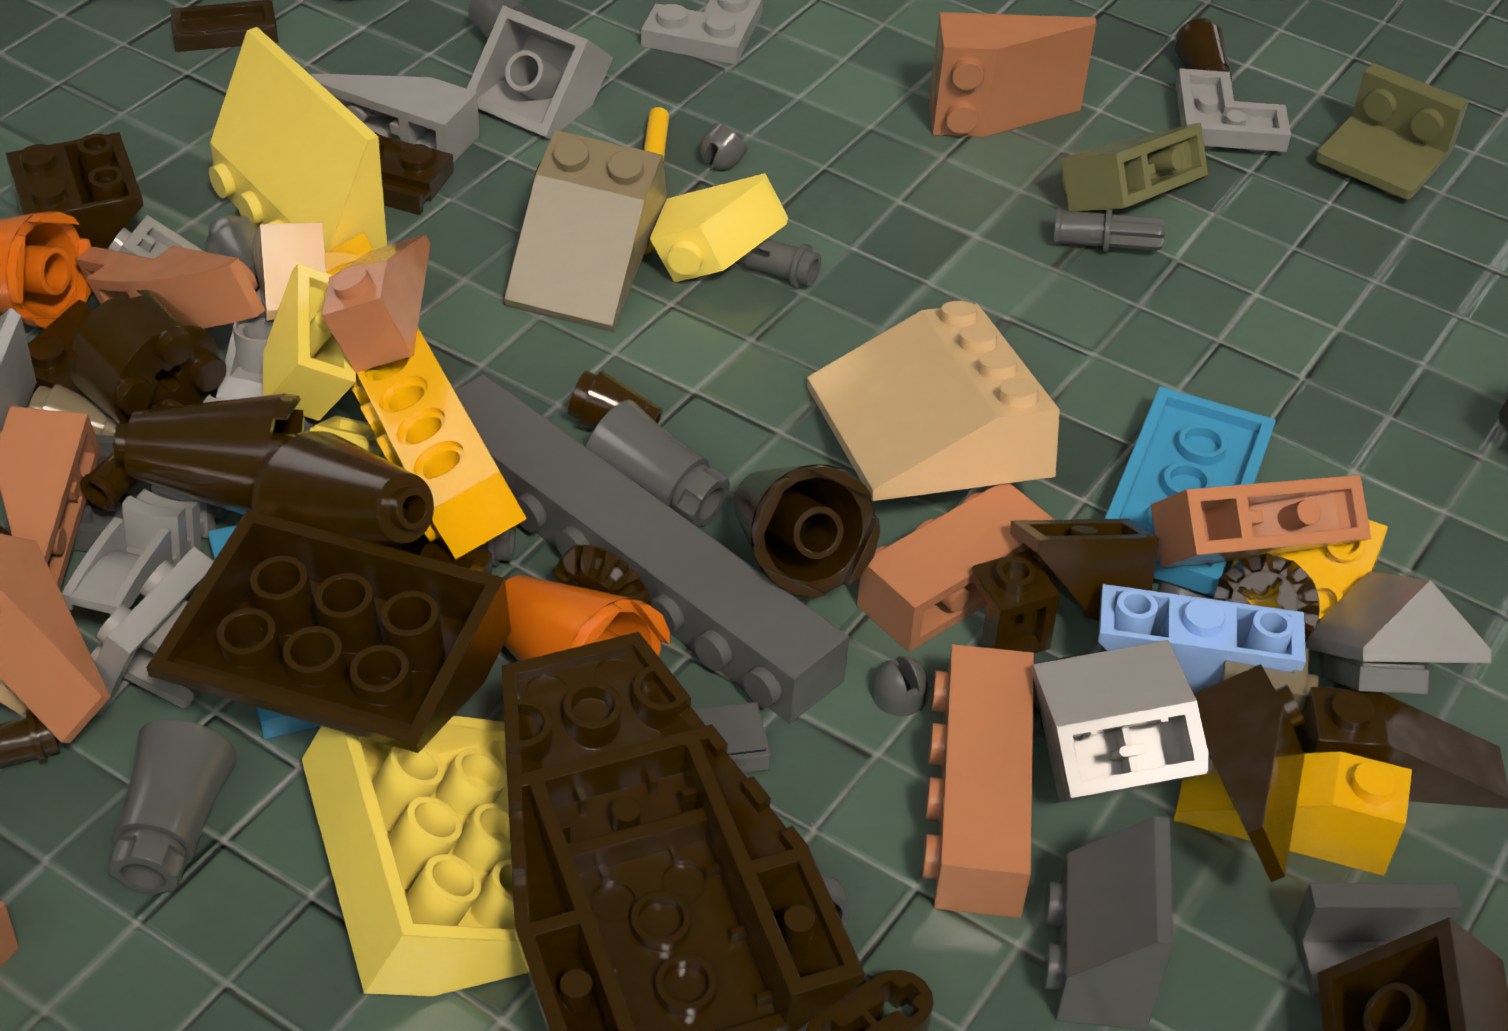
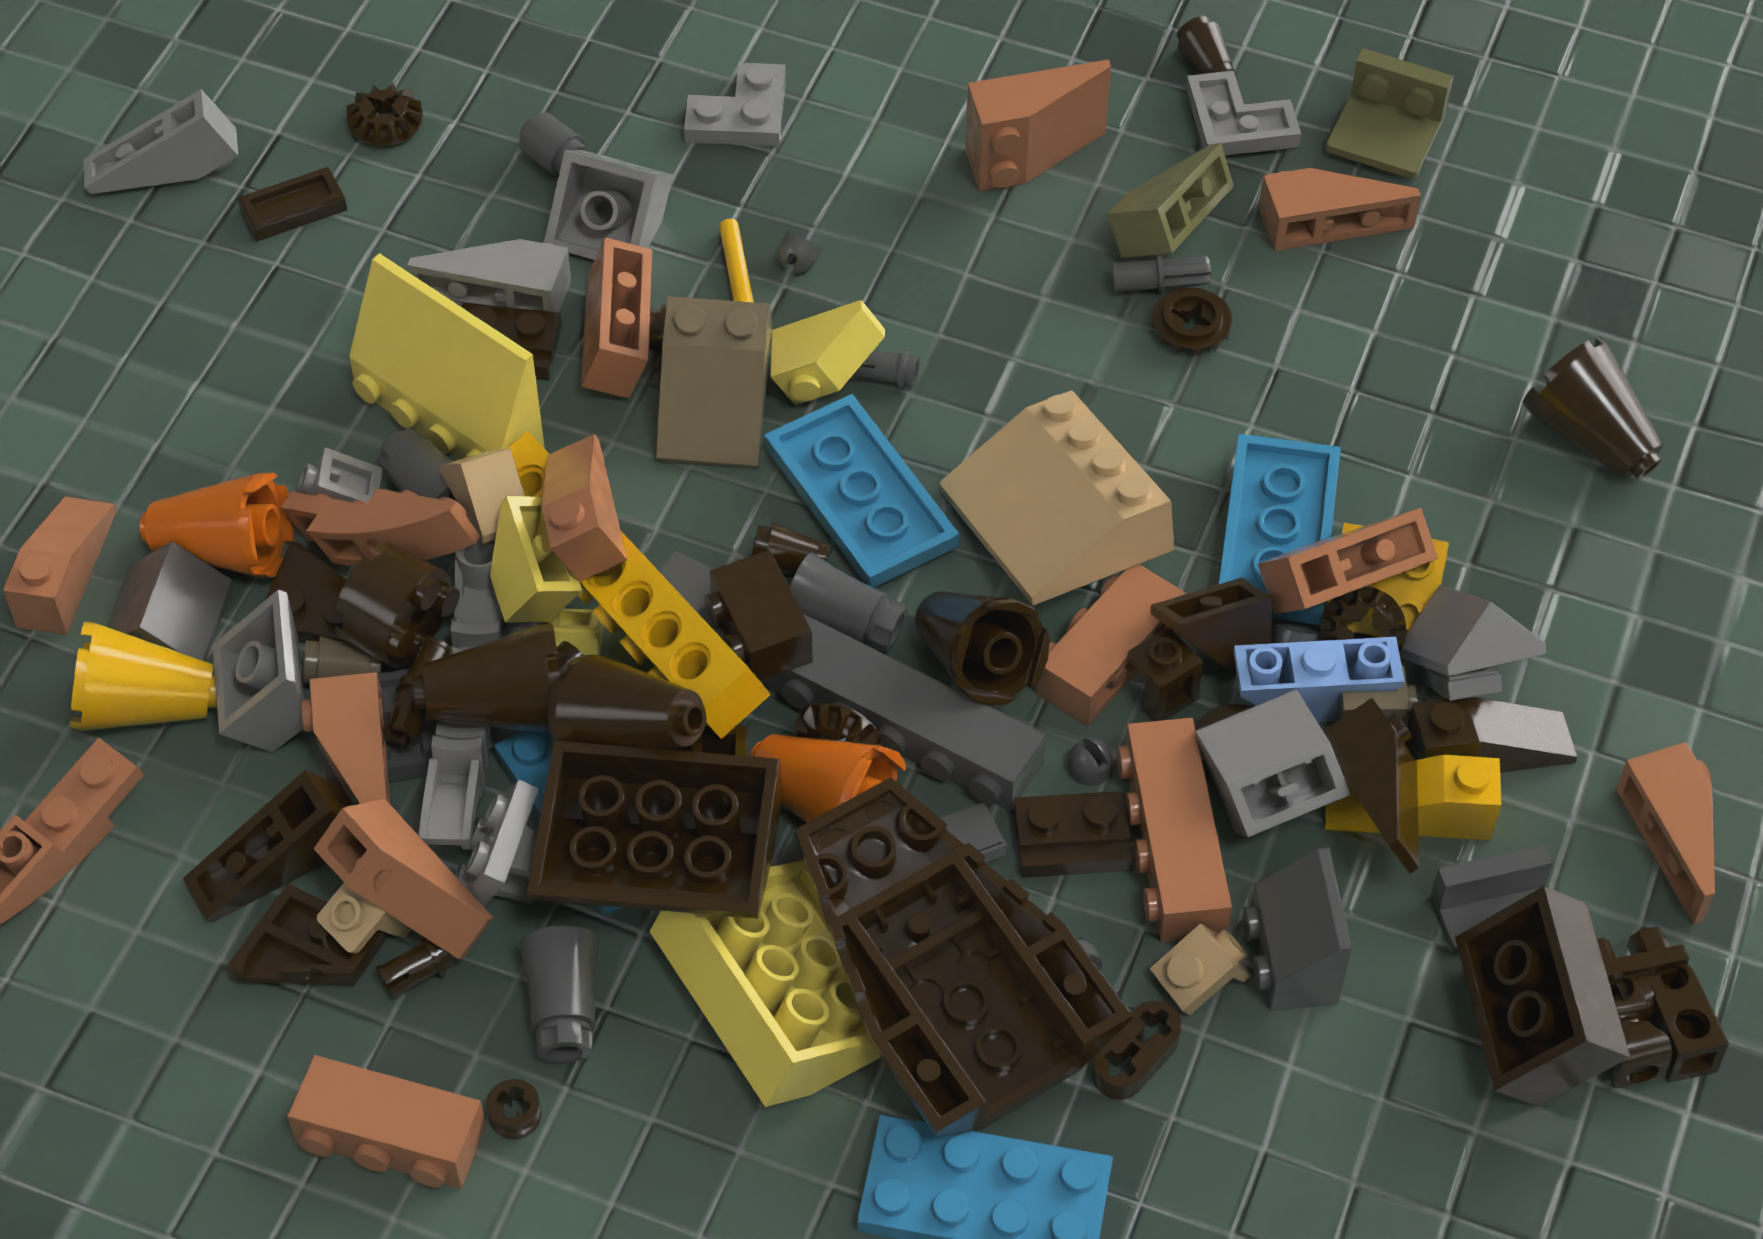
camera: 10 degrees left, 10 degrees up
dark brown slope [6,132,144,249] -> none
none -> dark brown bush [486,1079,542,1140]
none -> nougat brick [581,237,652,399]
none -> dark brown brick [705,550,813,681]
none -> dark azure plate [764,394,960,588]
none -> dark brown plate [1013,791,1134,878]
none -> tan bracket [1150,924,1252,1015]
none -> dark brown gear [1152,288,1232,356]
none -> nougat slope [1259,168,1421,251]

